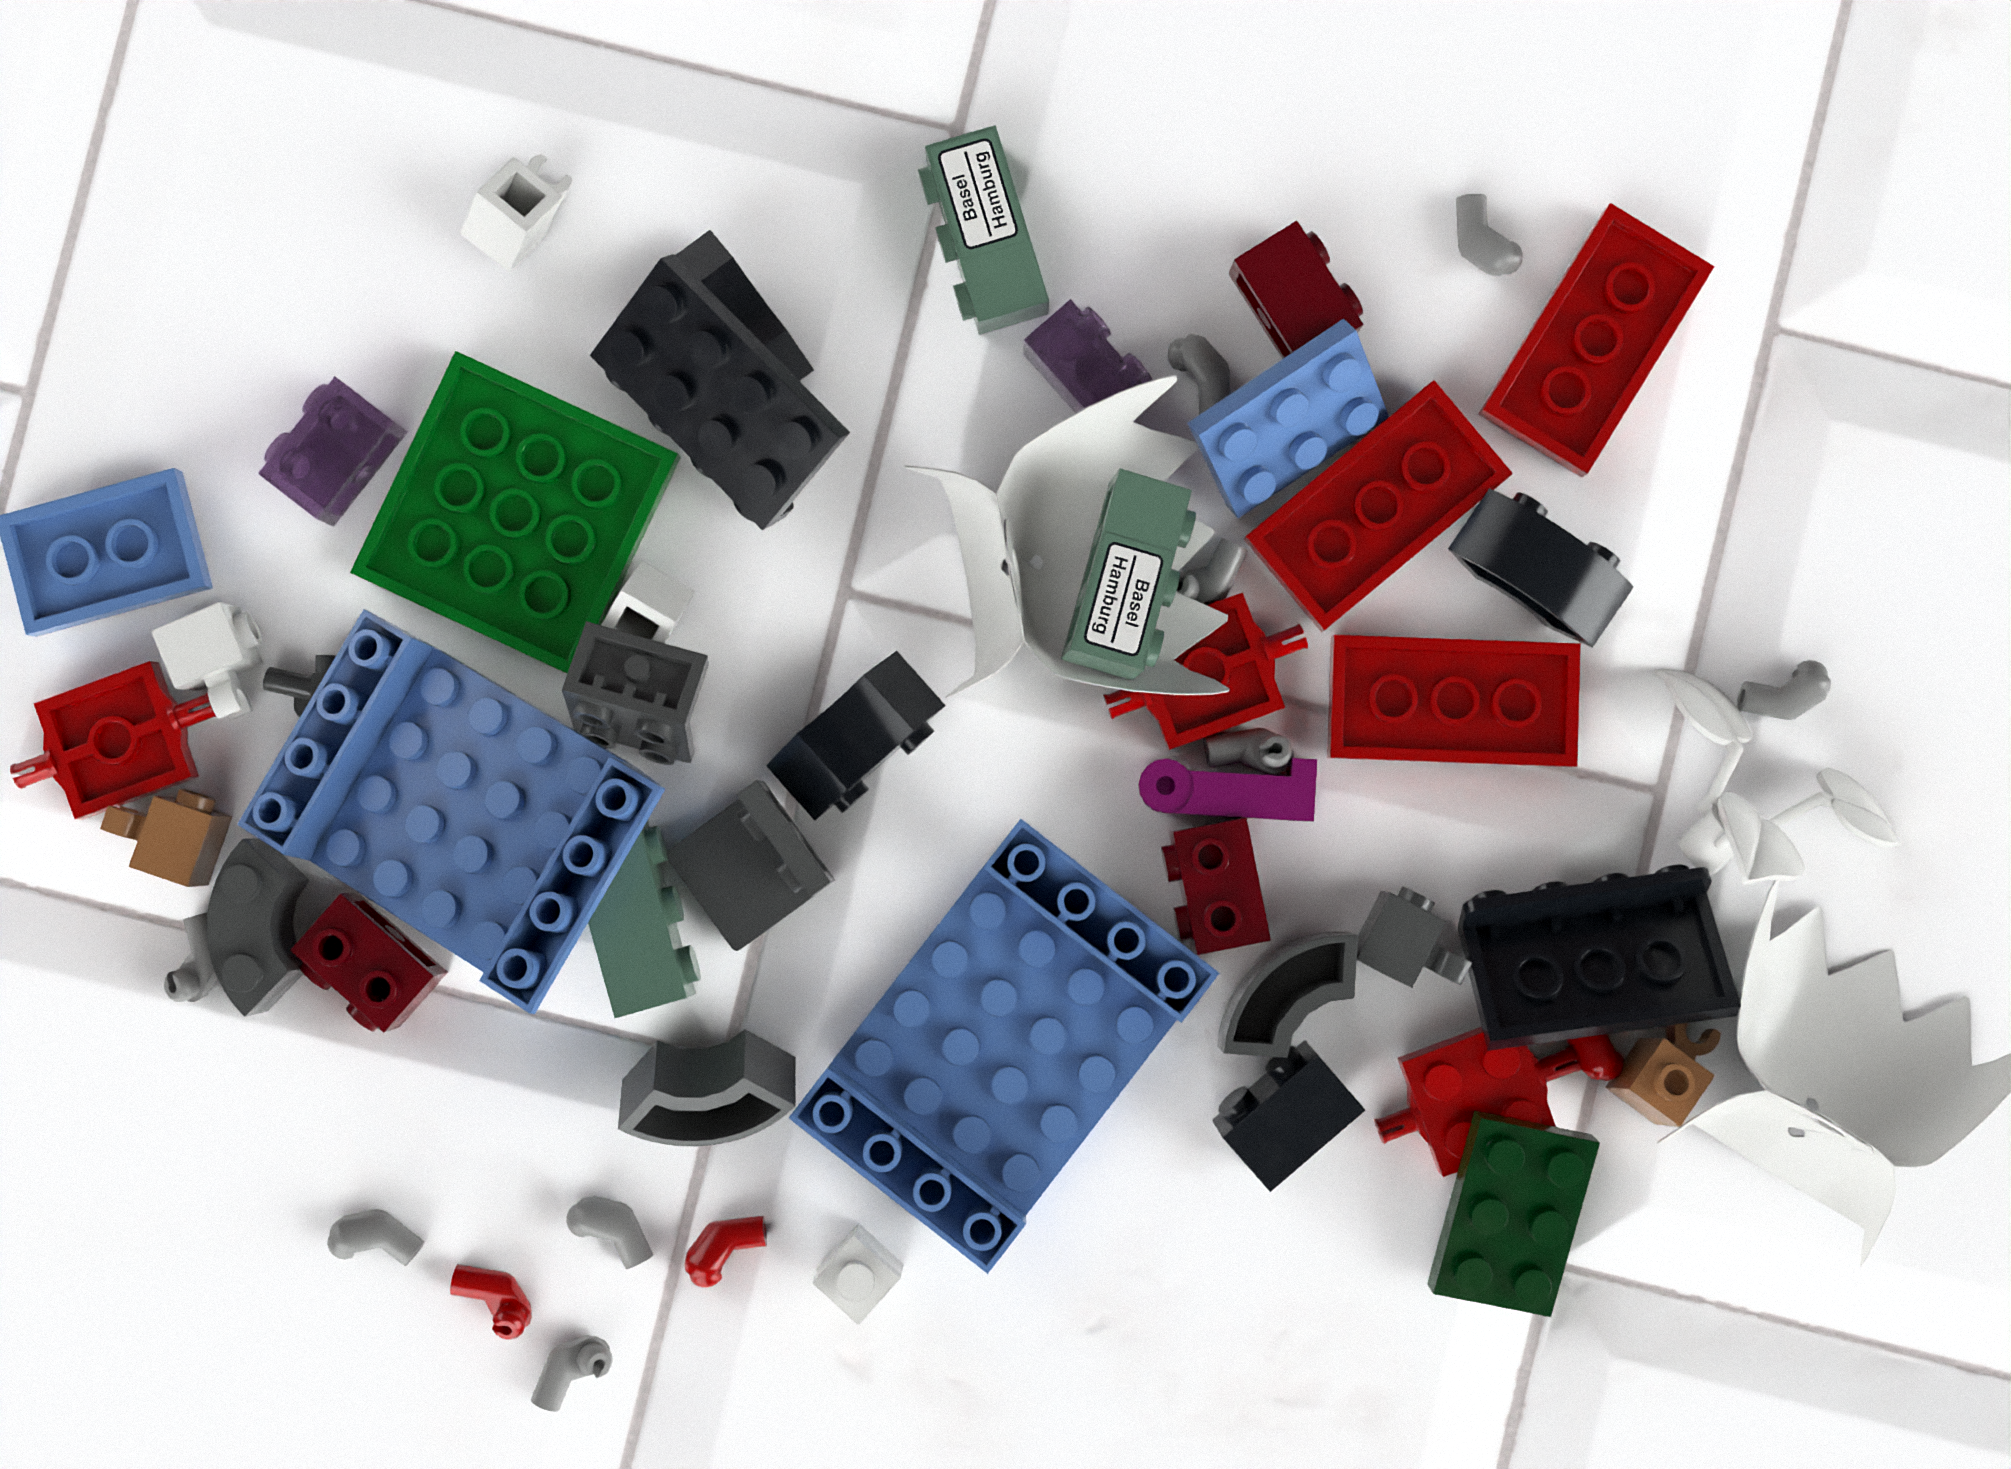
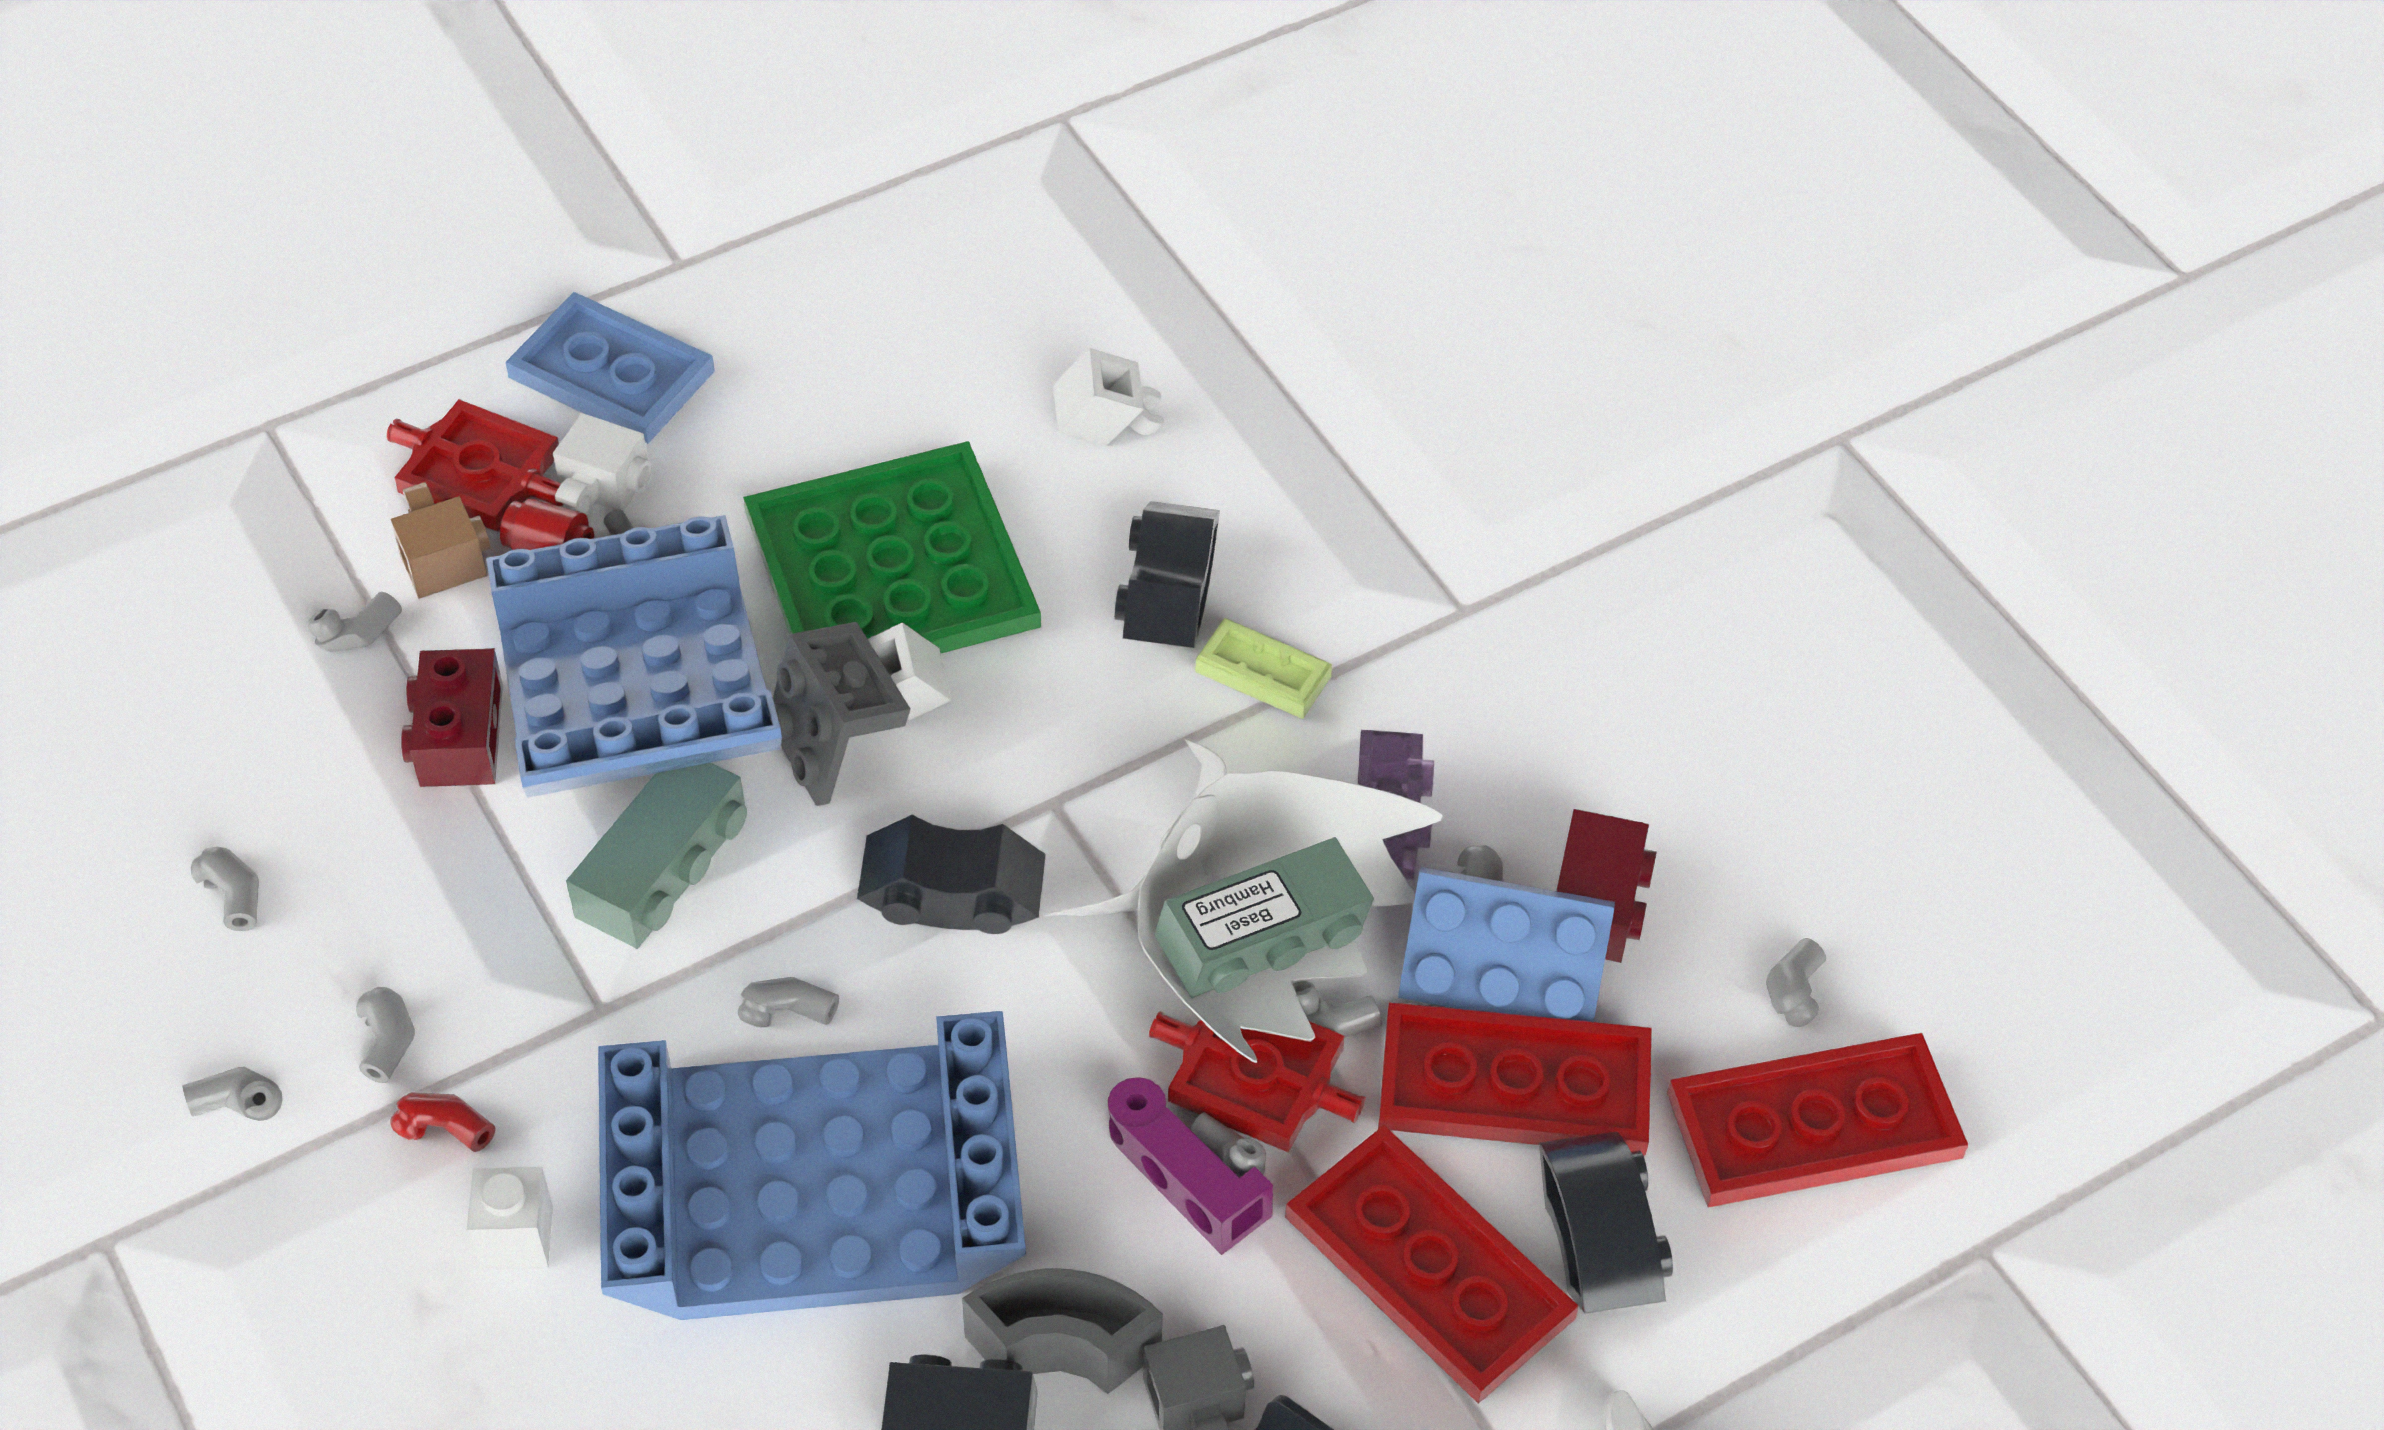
camera: 45 degrees right, 35 degrees down
dark grey brick [207,838,310,1017] -> none
clear purple brick [258,376,409,527] -> none
red arm [450,1264,532,1340] -> none
black bracket [589,254,851,531] -> none
dark grey brick [618,1029,796,1147] -> none
dark grey bracket [666,780,836,951] -> none
sand green brick [917,125,1049,335] -> none
dark red brick [1161,818,1271,955] -> none
none -> red brick [500,499,595,550]
none -> light grey arm [737,977,840,1028]
none -> yellowish green plate [1195,617,1332,719]

